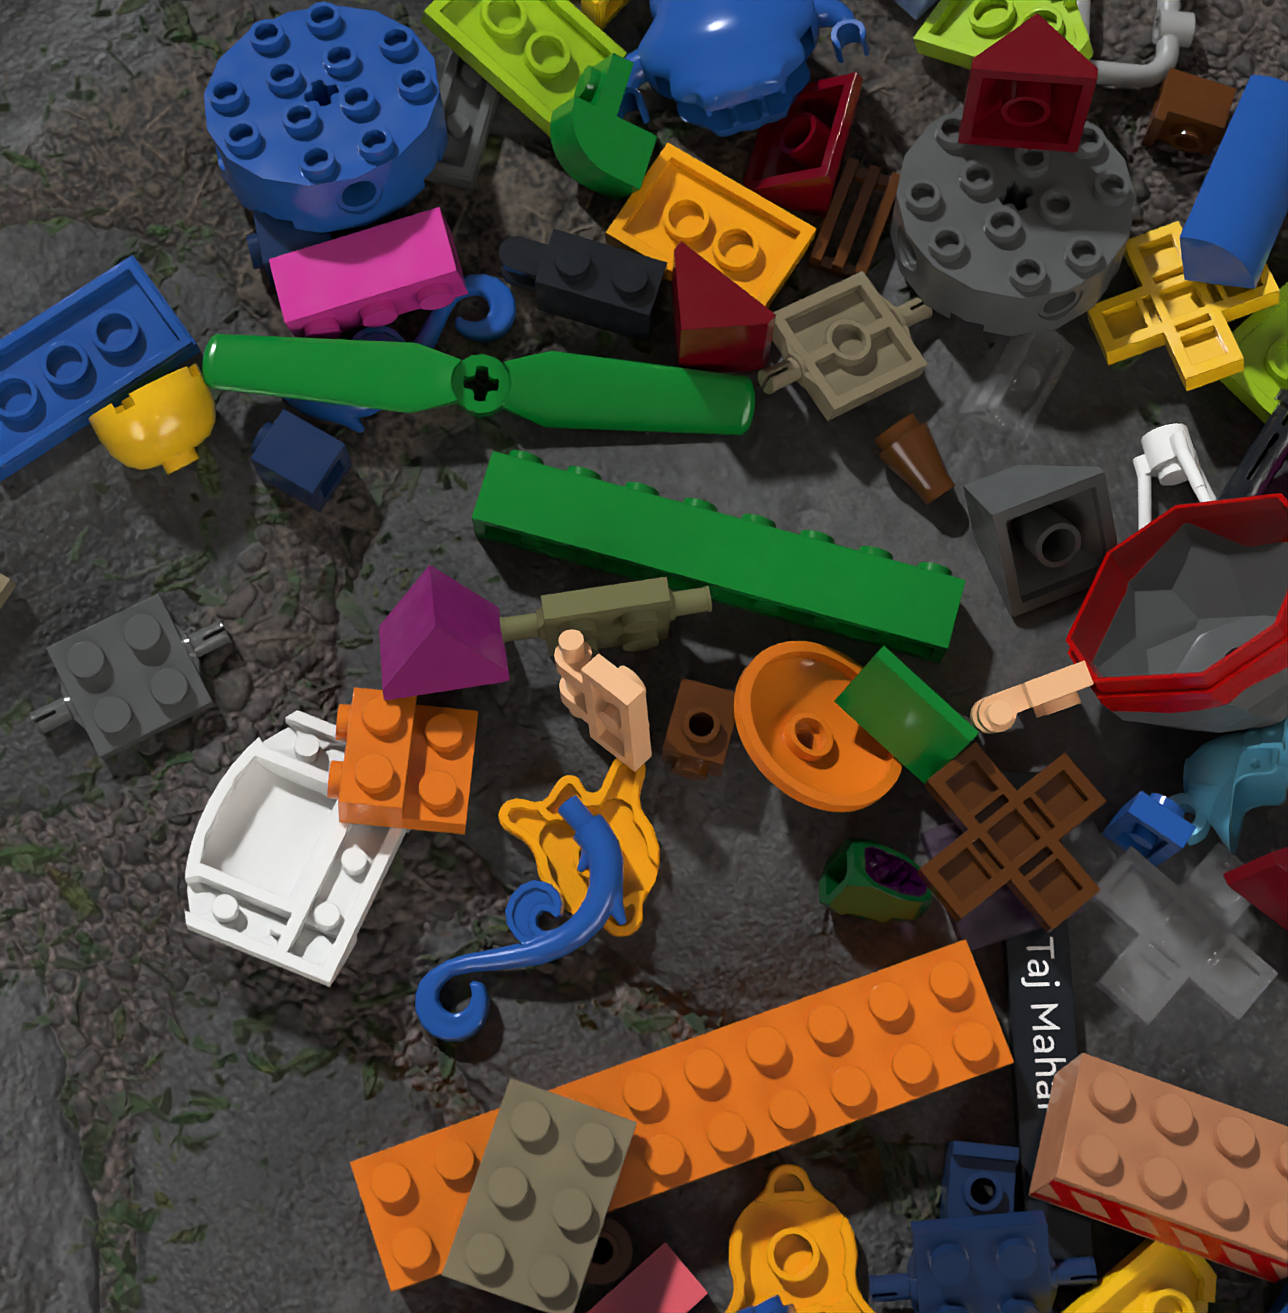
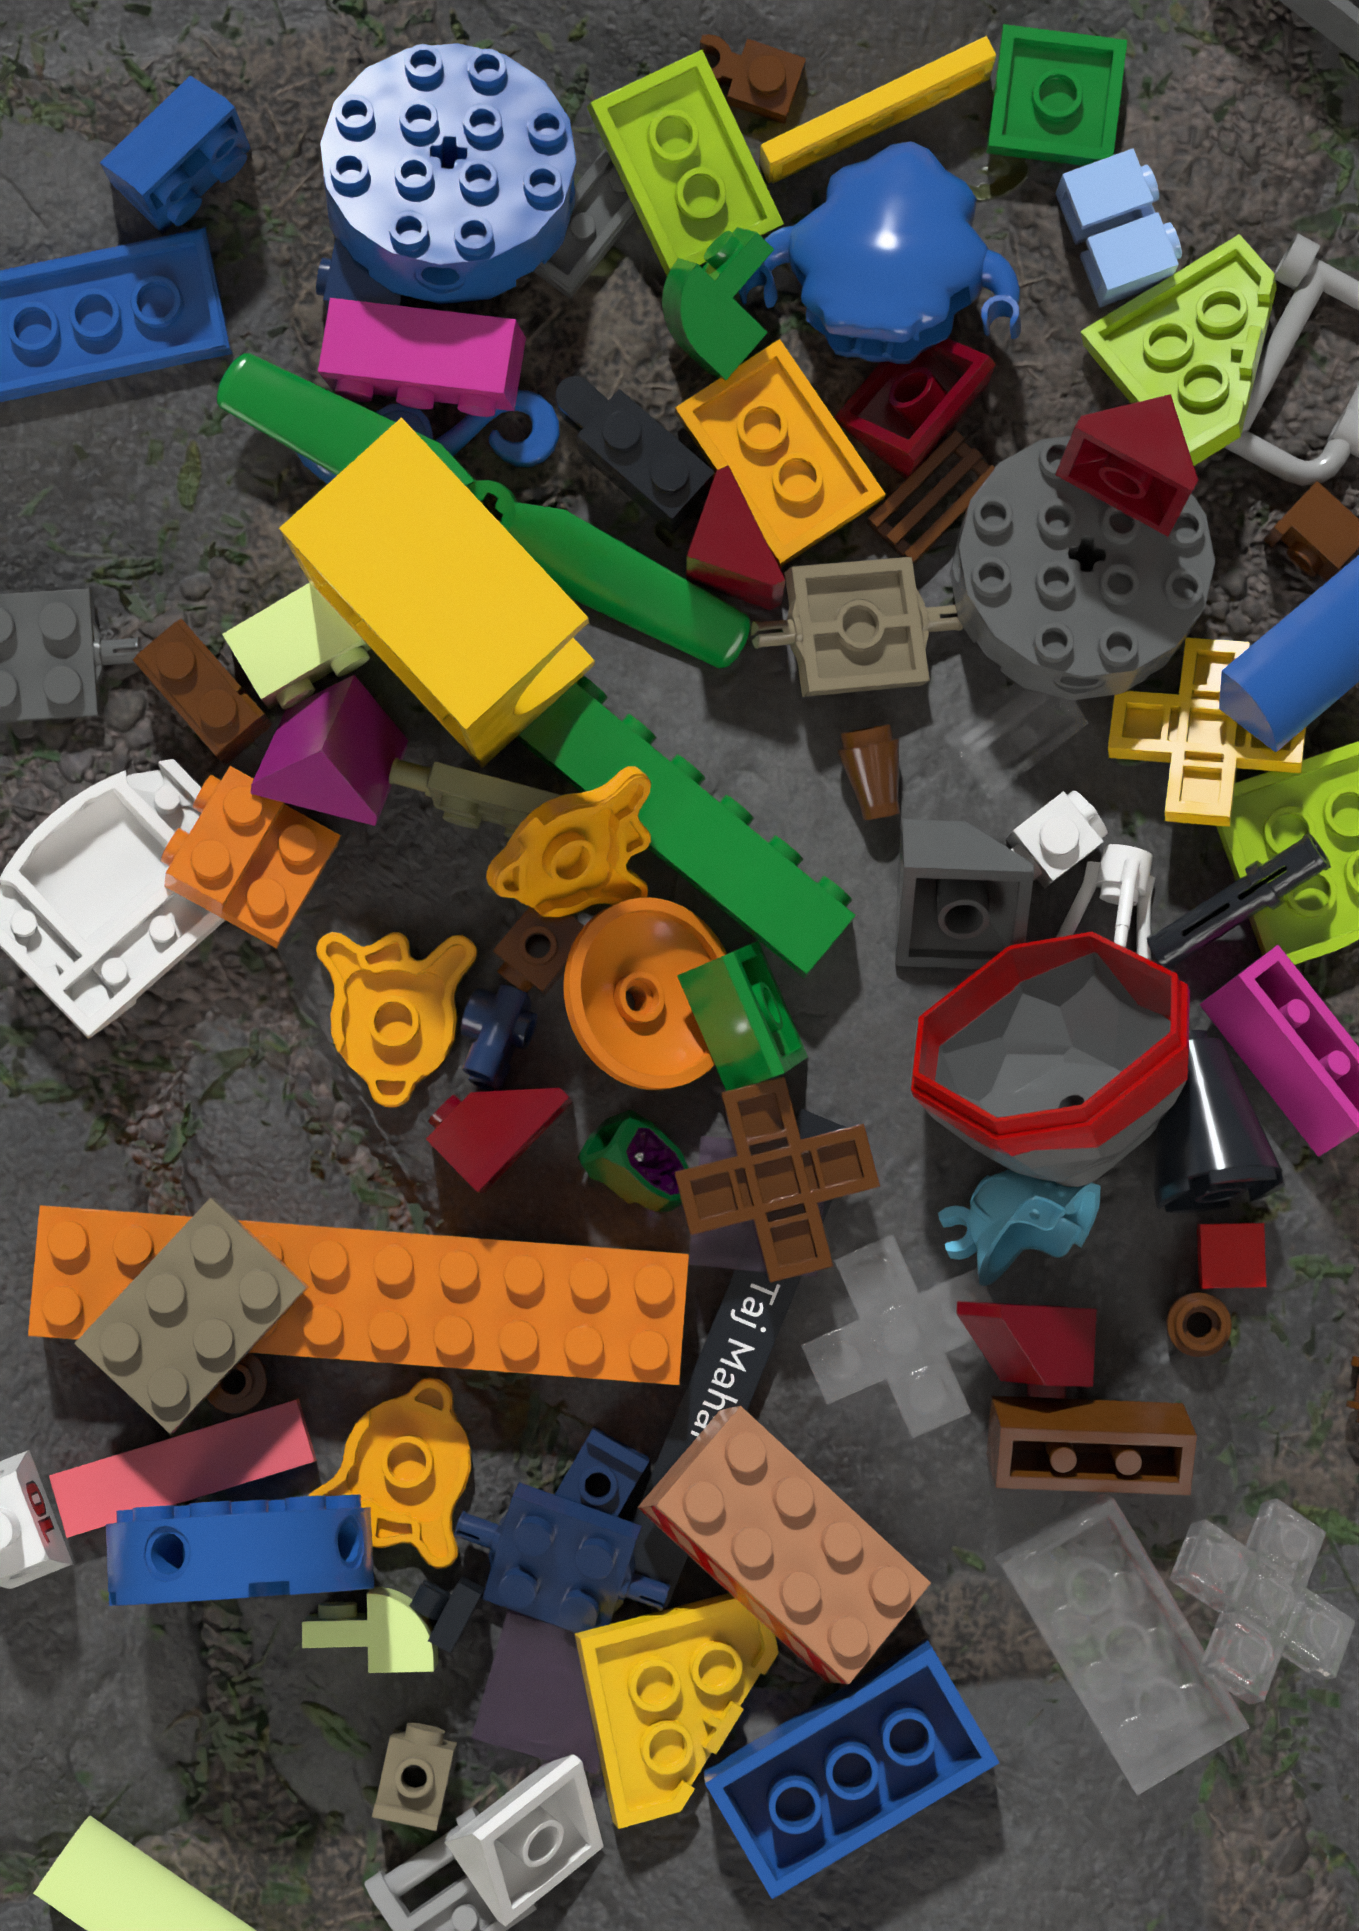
camera: 25 degrees right, 10 degrees up
yellow cylinder [88,364,216,475] -> none
dark blue brick [251,409,352,512] -> none
blue plant [415,795,627,1042] -> none
light nougat plate [554,629,652,772] -> none
light nougat plate [970,660,1094,734] -> none
blue plate [1101,791,1196,869] -> none
none -> blue slope [100,76,251,234]
none -> reddish brown brick [133,618,272,765]
none -> yellowish green brick [222,583,371,709]
none -> yellow piece [279,417,595,768]
none -> dark red slope [426,1088,573,1193]
none -> dark blue plate [461,984,537,1091]
none -> light orange tile [486,766,651,917]
none -> white brick [1006,790,1108,889]

